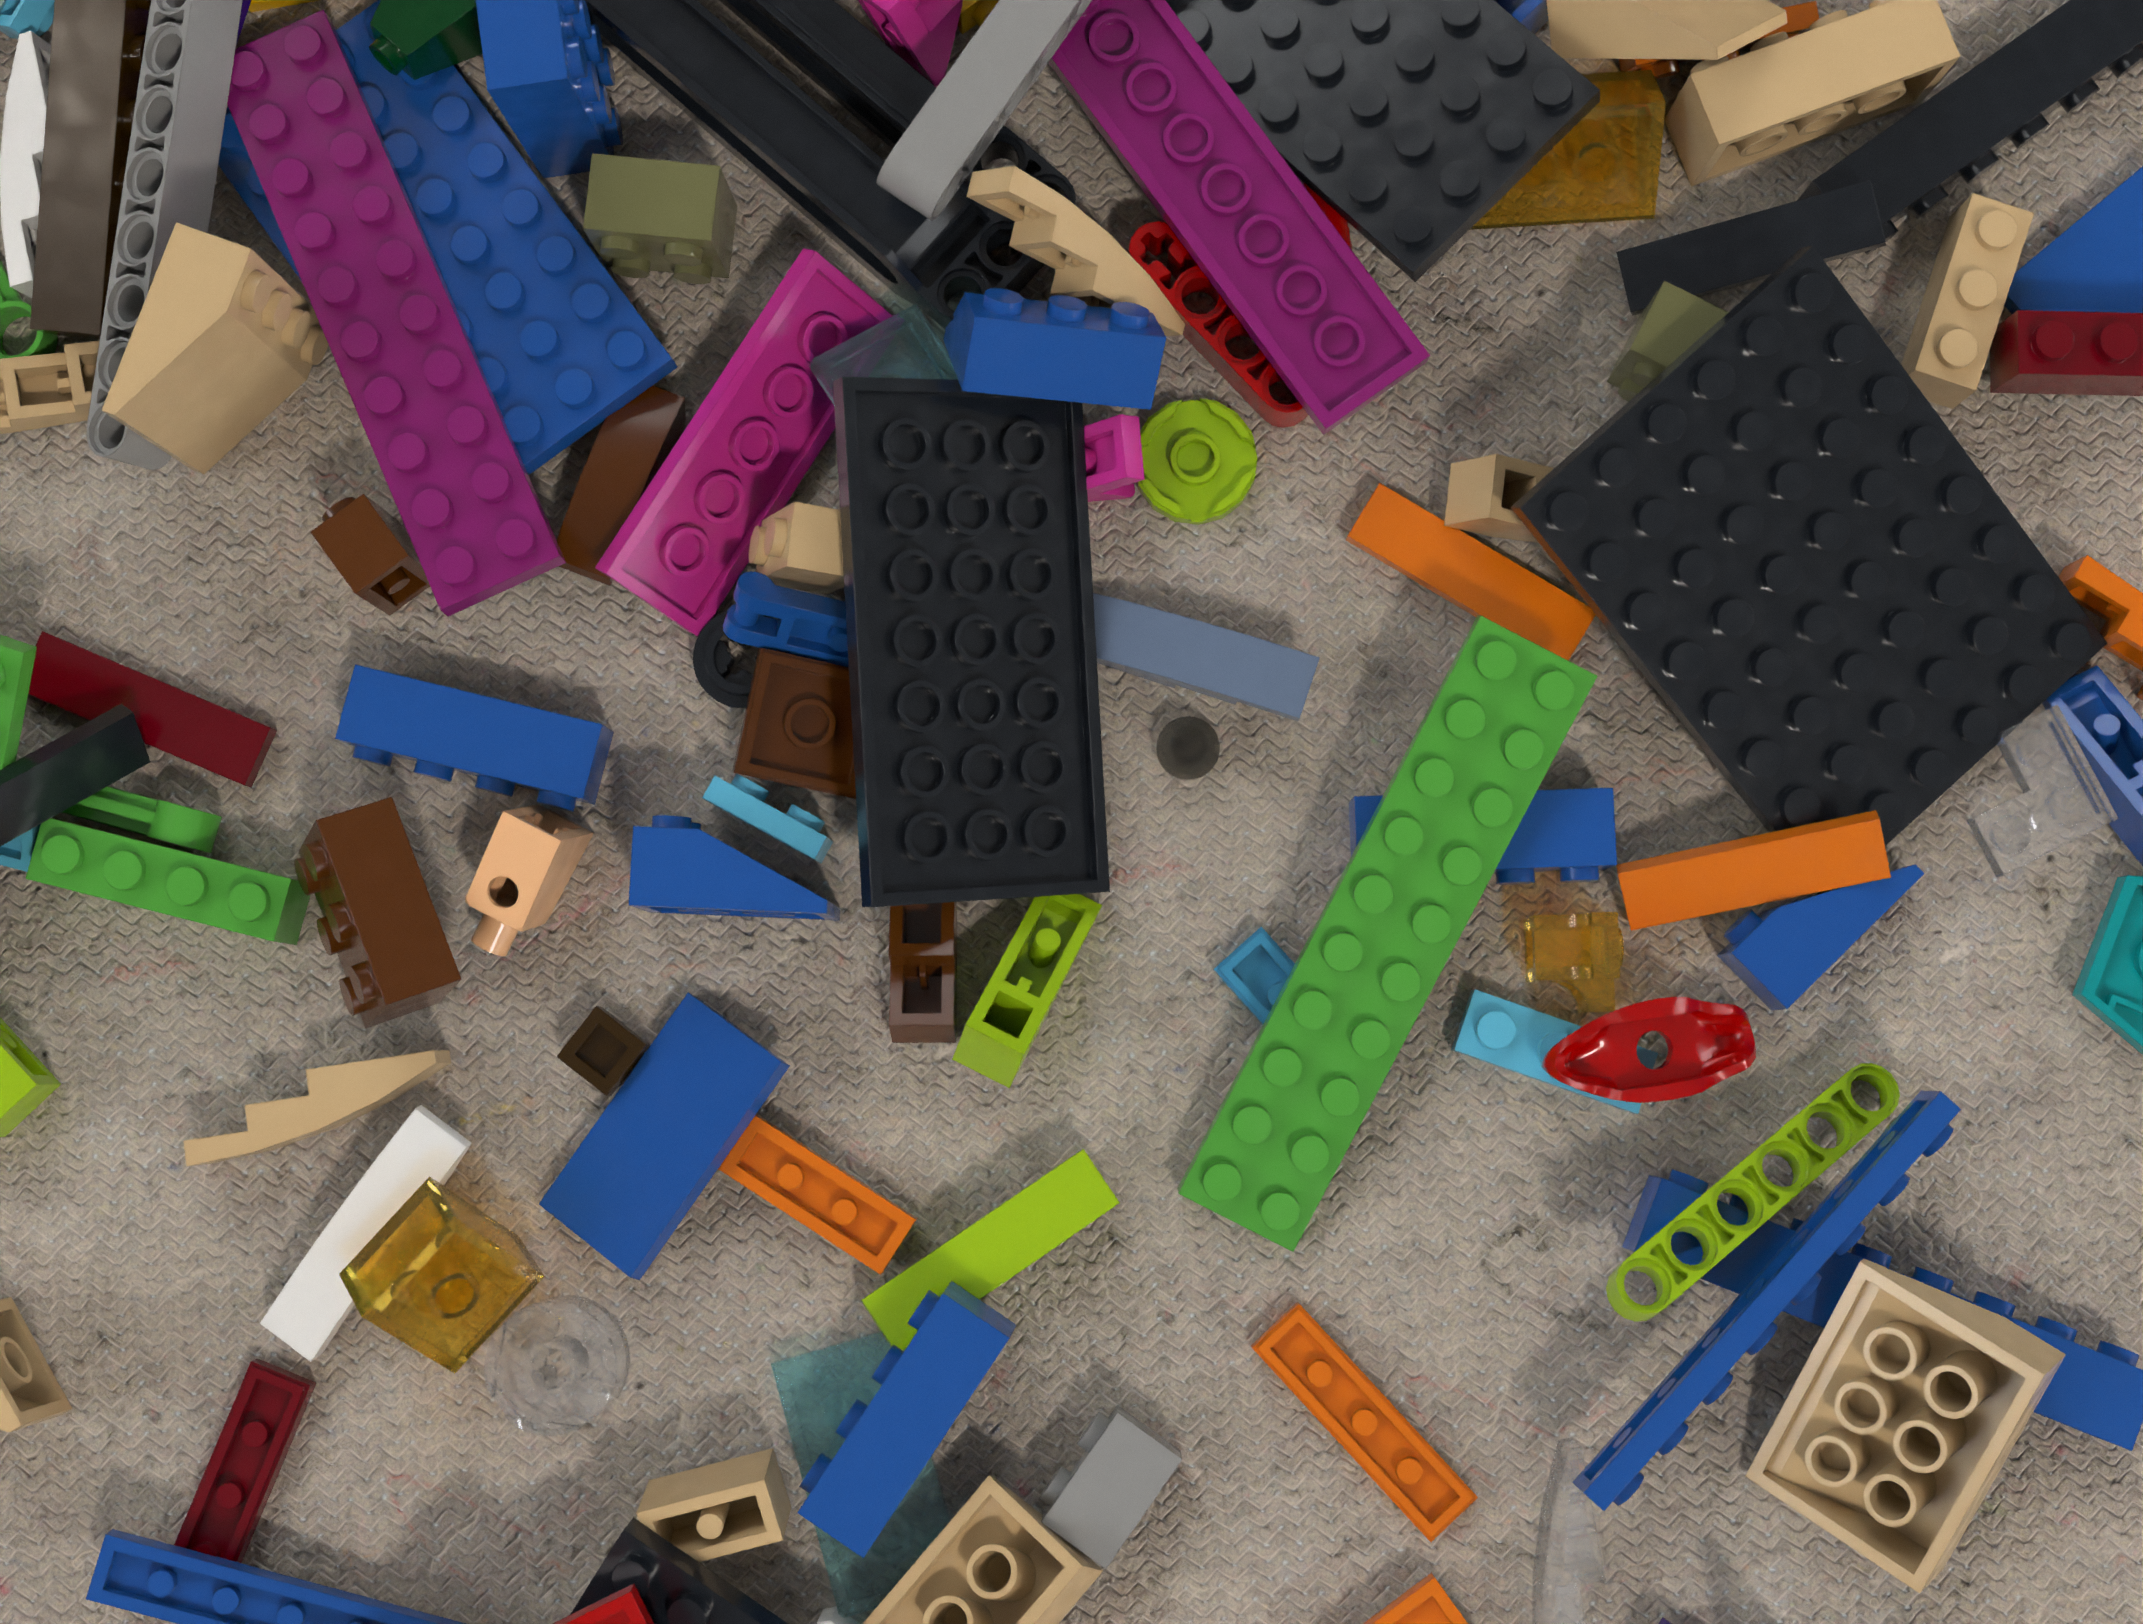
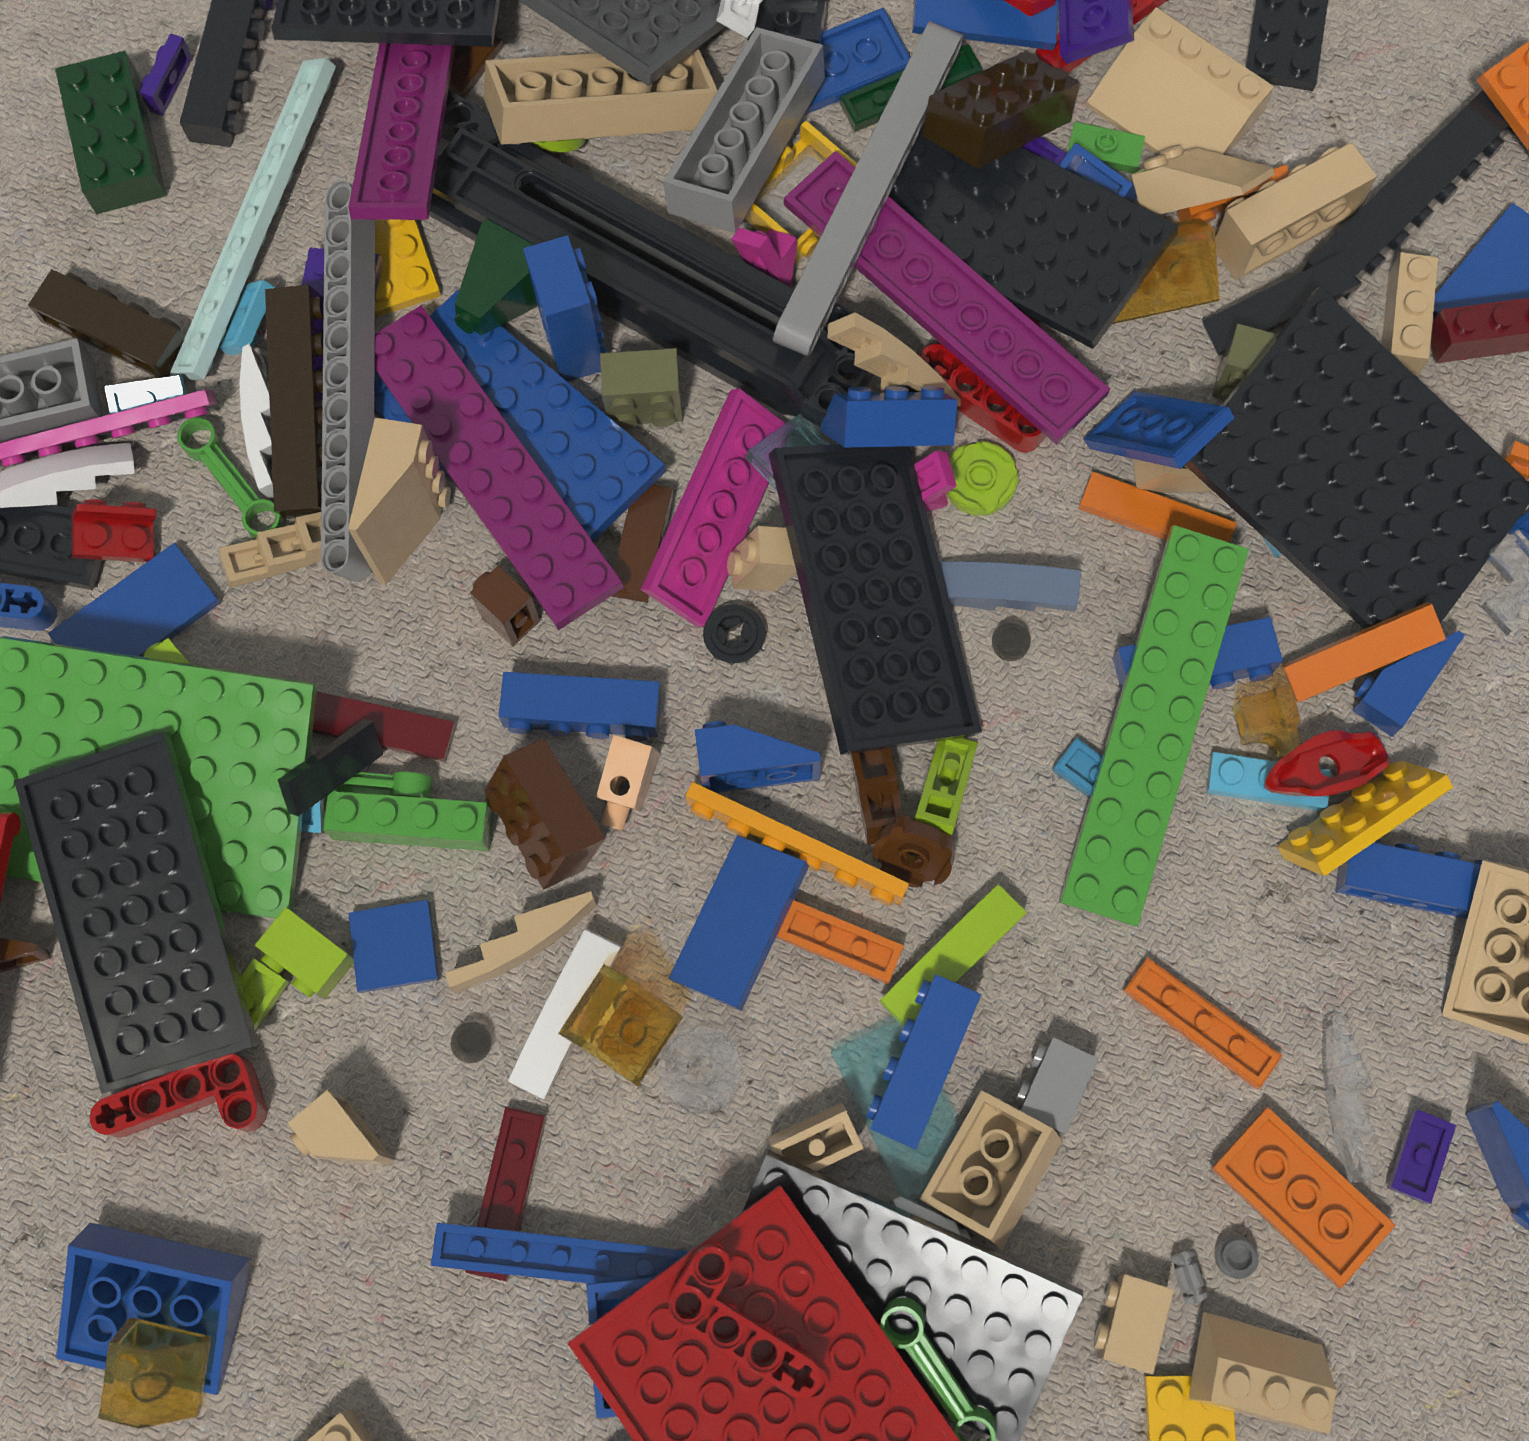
camera: 15 degrees left, 10 degrees down
dark brown plate [557,1006,650,1096] -> none
medium azure plate [702,773,833,864] -> none
blue plate [723,571,849,667] -> none
reddish brown tile [732,648,856,799] -> none
blue plate [1572,1090,1961,1511] -> none
lime beam [1606,1063,1900,1322] -> none
none -> blue tile [348,900,439,993]
none -> clear smoke plate [451,1022,492,1064]
none -> light orange plate [685,782,909,906]
none -> reddish brown plate [873,815,955,887]
none -> blue tile [1084,391,1235,469]
none -> yellow plate [1277,761,1453,876]

